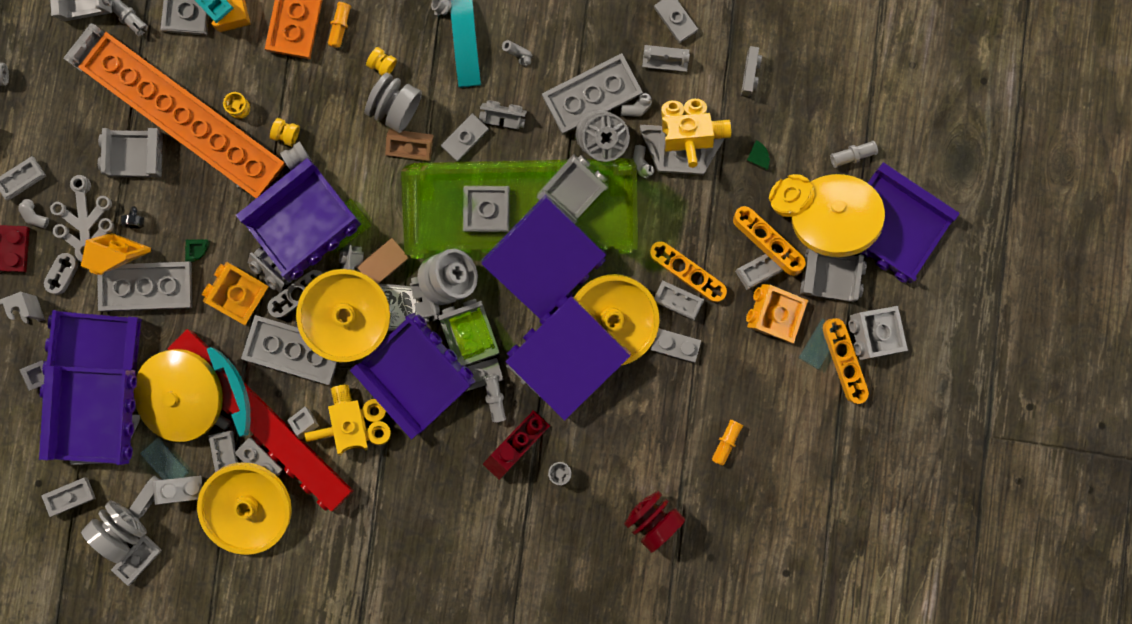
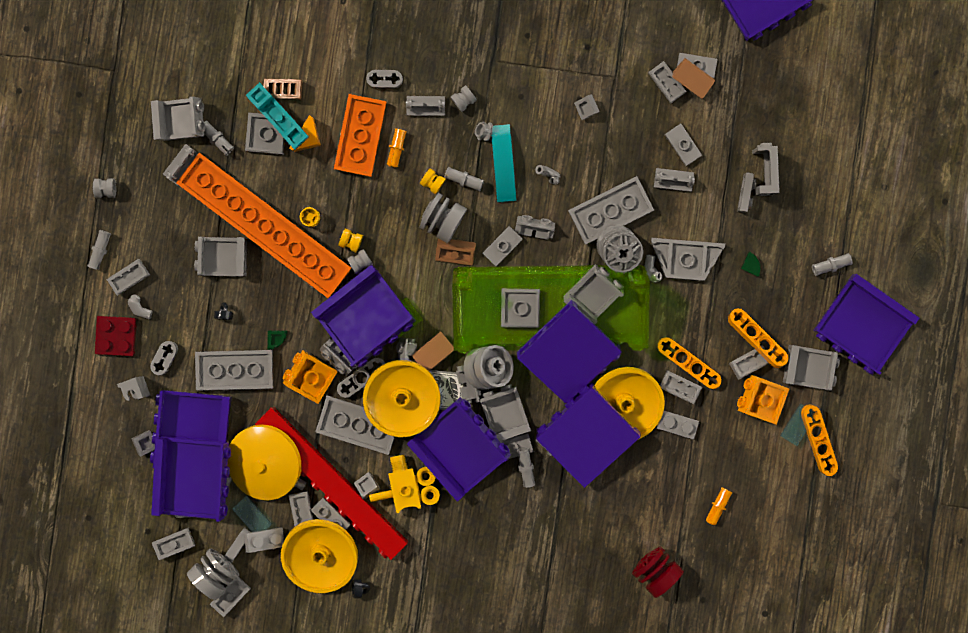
camera: 10 degrees right, 5 degrees up
light grey plant [50,175,114,262] -> none
light orange slope [81,233,151,275] -> none
teal slope [207,347,251,437] -> none
clear neon green plate [449,307,495,360] -> none
dark red slope [483,410,550,480] -> none
light grey wheel [548,462,571,485] -> none
light grey arm [621,93,652,117] -> none
yellow piece [661,99,731,168] -> none
yellow tile [769,174,815,217] -> none
yellow dish [791,174,885,257] -> none
light grey plate [848,306,908,360] -> none
none -> black tile [352,579,370,599]
none -> light grey pin [444,167,484,191]
none -> light grey panel [752,143,780,196]

